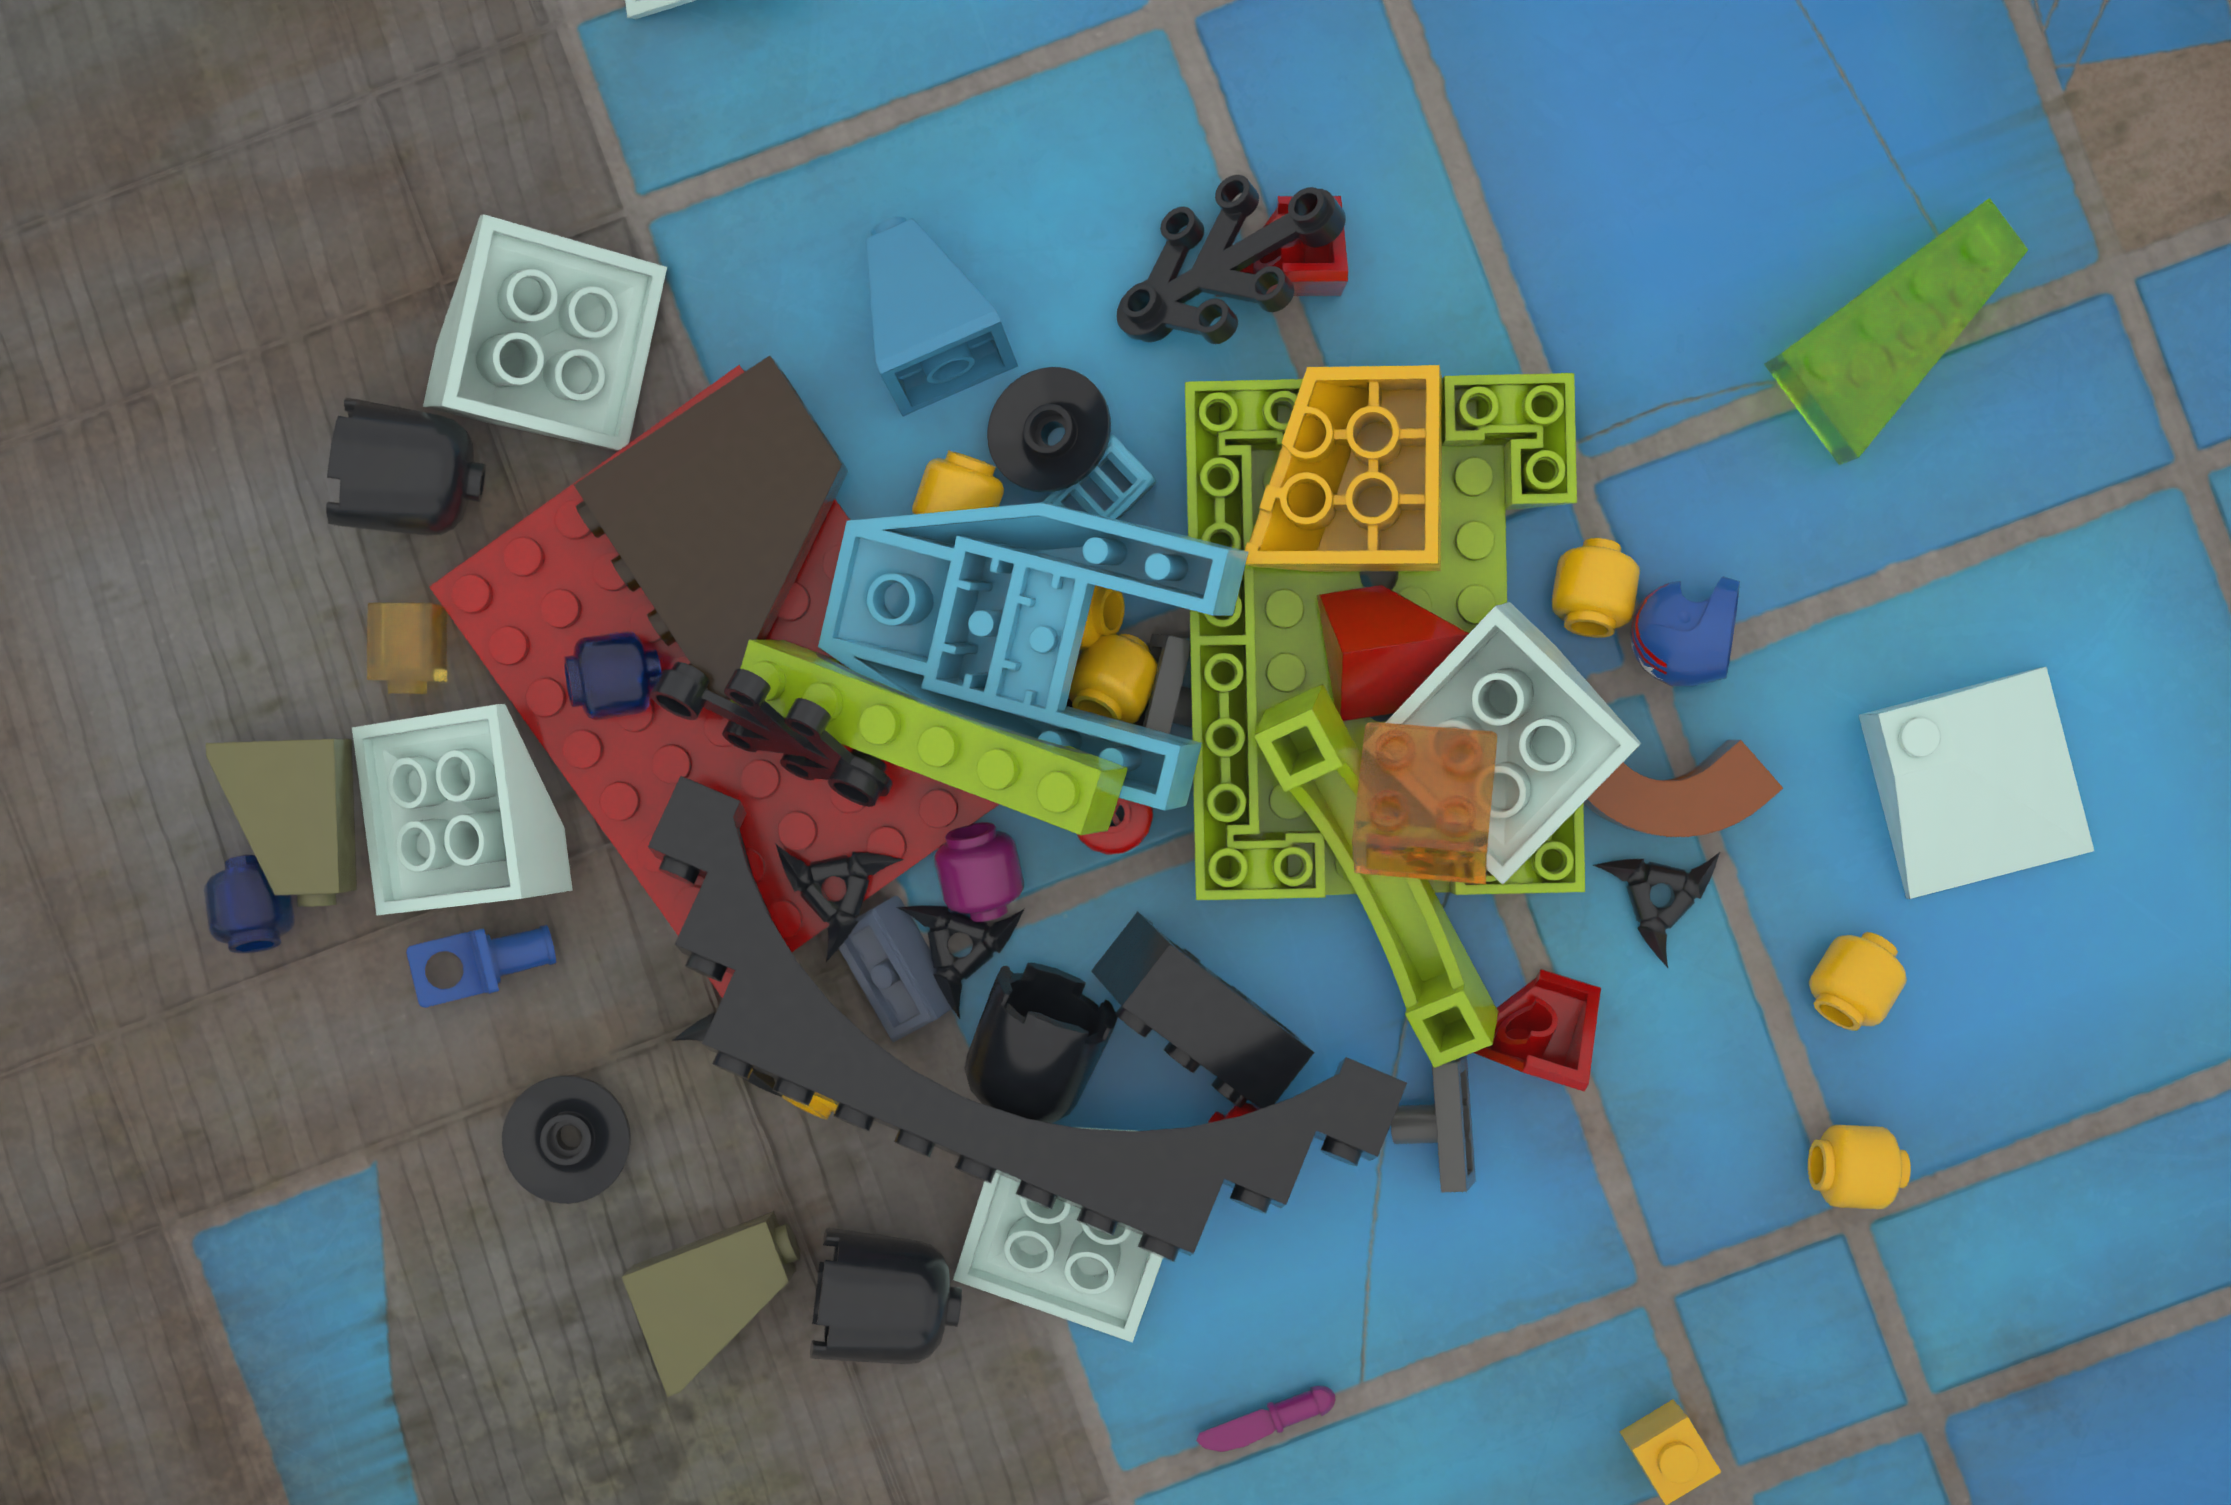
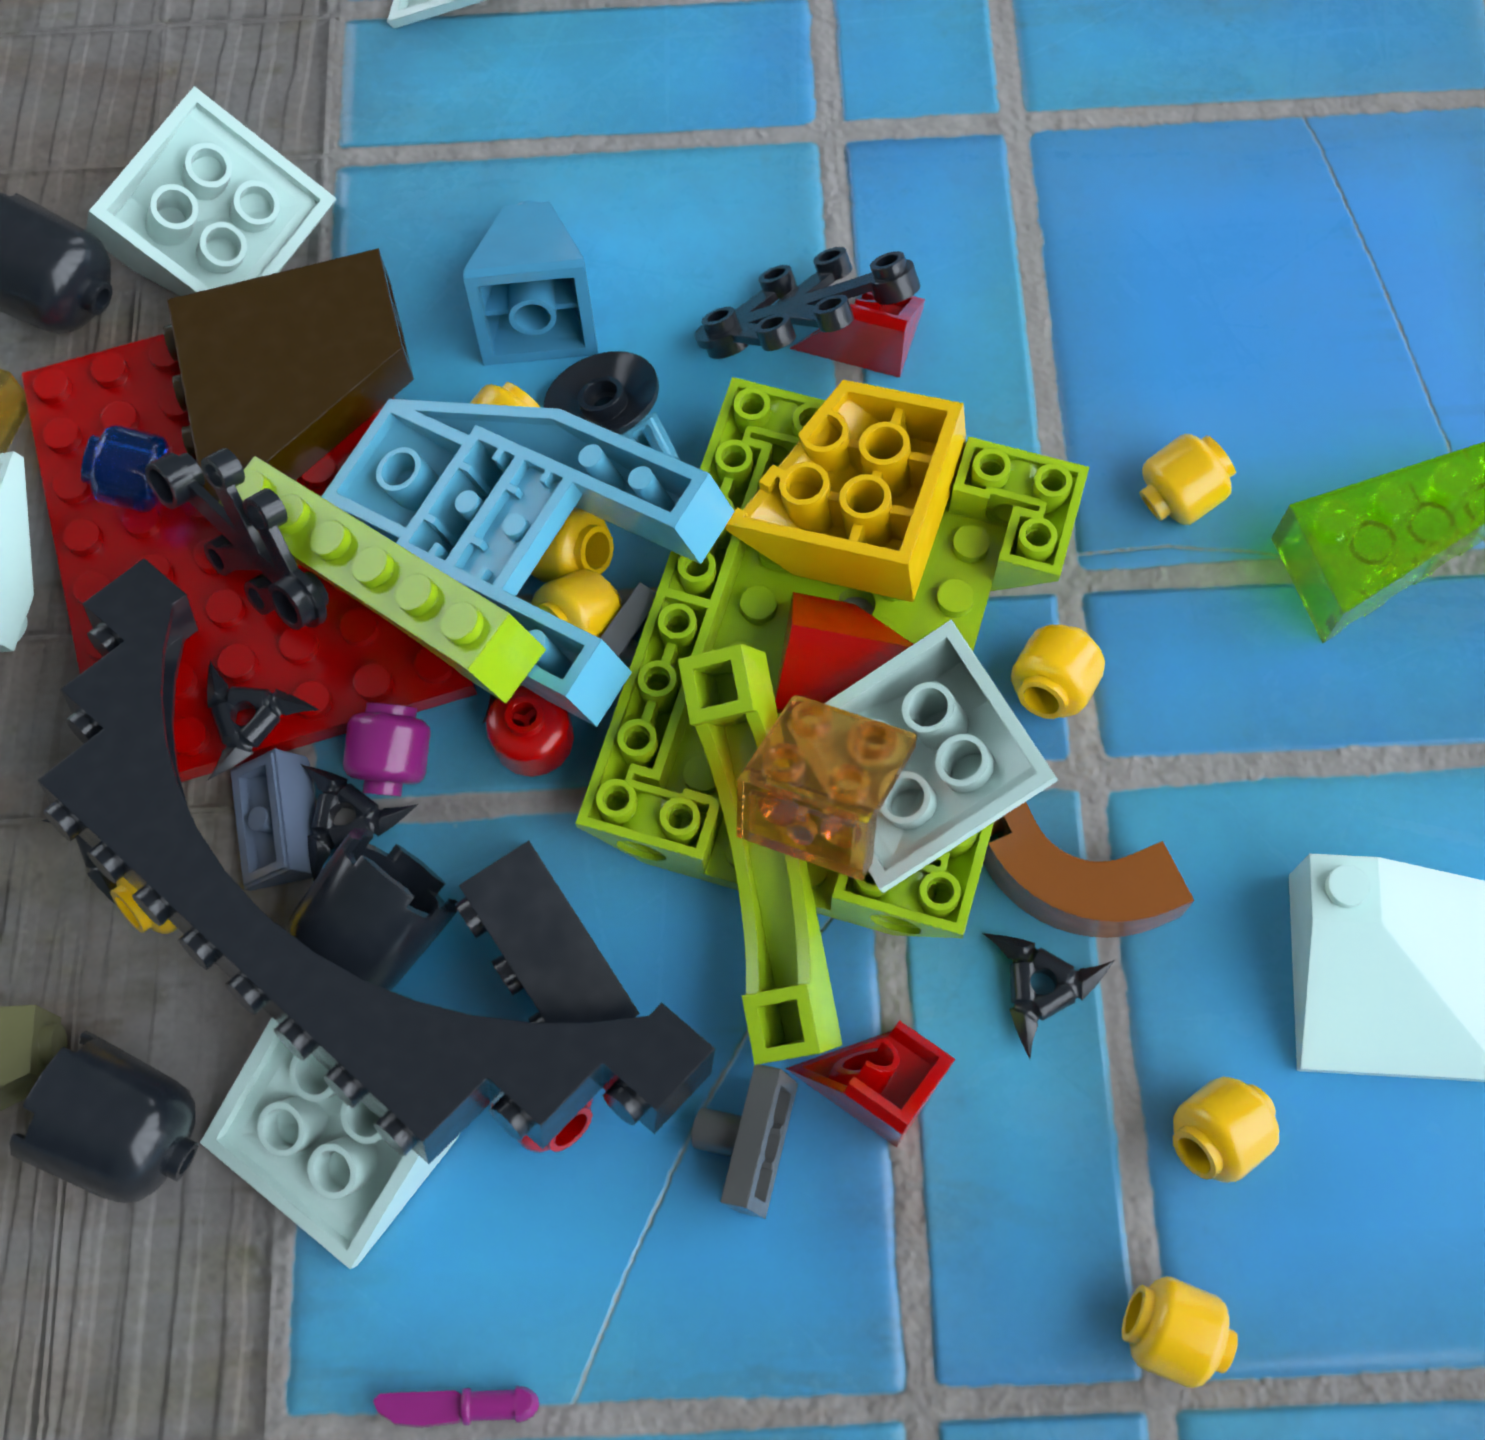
camera: 25 degrees right, 20 degrees down
blue helmet [1630,576,1740,687] -> none
none -> yellow head [1139,434,1236,525]

